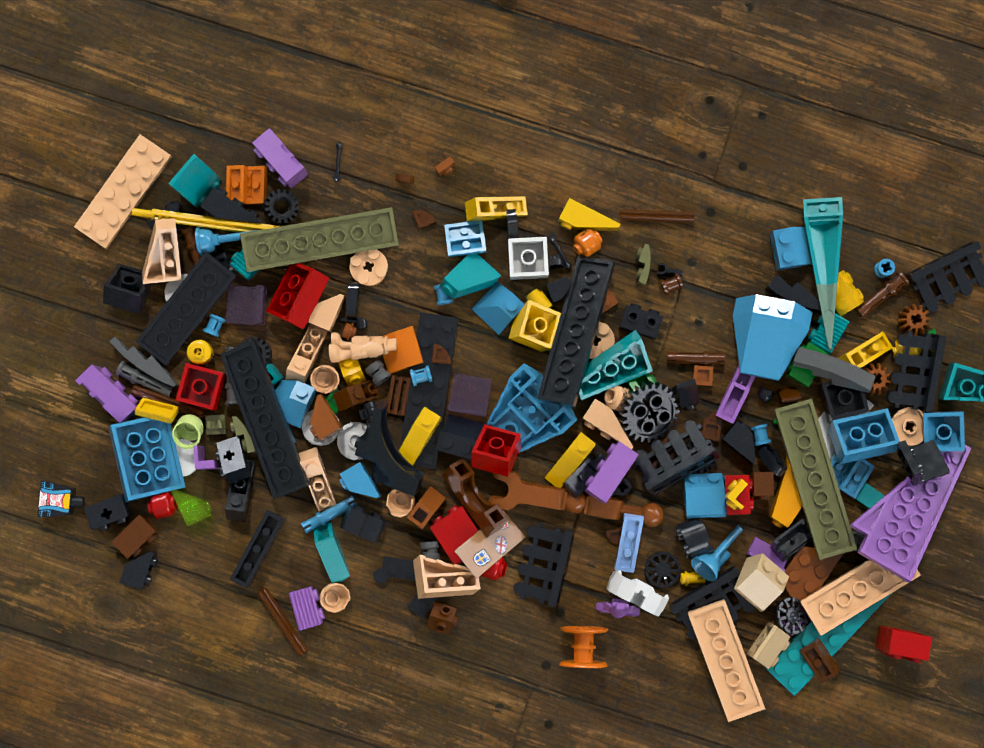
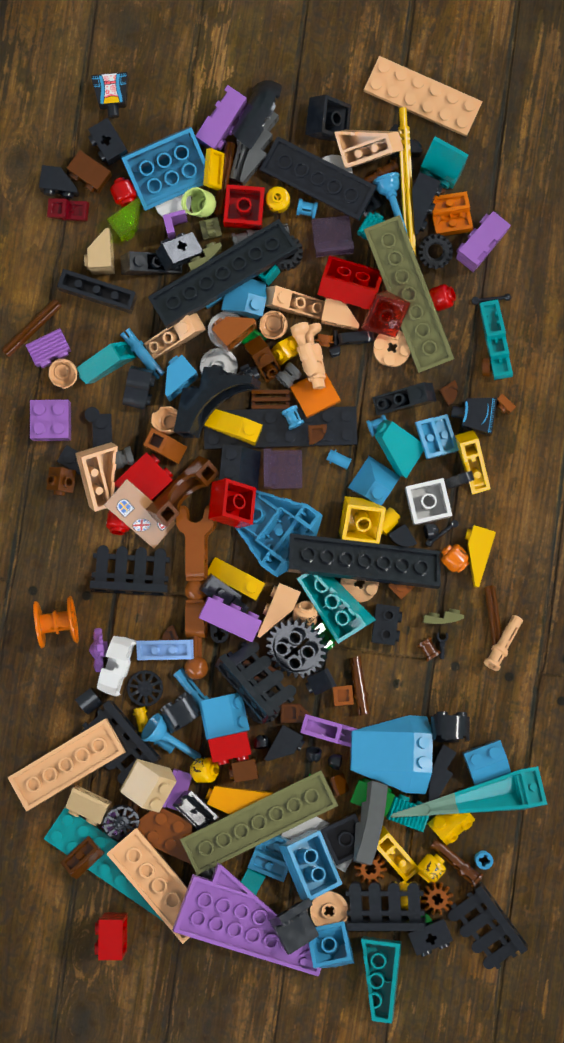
camera: 80 degrees right, 0 degrees up
yellow bracket [724,479,748,510] -> none
dark azure bush [750,424,771,446] -> none
black beam [758,444,787,476] -> none
none -> medium lavender brick [30,400,71,441]
none -> dark red slope [47,198,89,222]
none -> black brick [75,688,104,715]
none -> tan slope [84,228,115,275]
none -> dark azure pin [173,667,209,705]
none -> yellow head [190,758,219,783]
none -> black brick [232,80,282,149]
none -> black hinge [254,735,270,749]
none -> black hinge [306,746,322,763]
none -> dark azure pin [326,449,352,470]
none -> clear red slope [361,290,410,338]
none -> black slope [373,382,437,416]
none -> black brick [407,916,453,957]
none -> yellow head [417,854,446,883]
none -> red head [429,284,456,312]
none -> black brick [431,711,470,743]
none -> black torso [451,398,497,436]
none -> teal slope [479,300,513,380]
none -> light nougat pin [484,615,523,671]

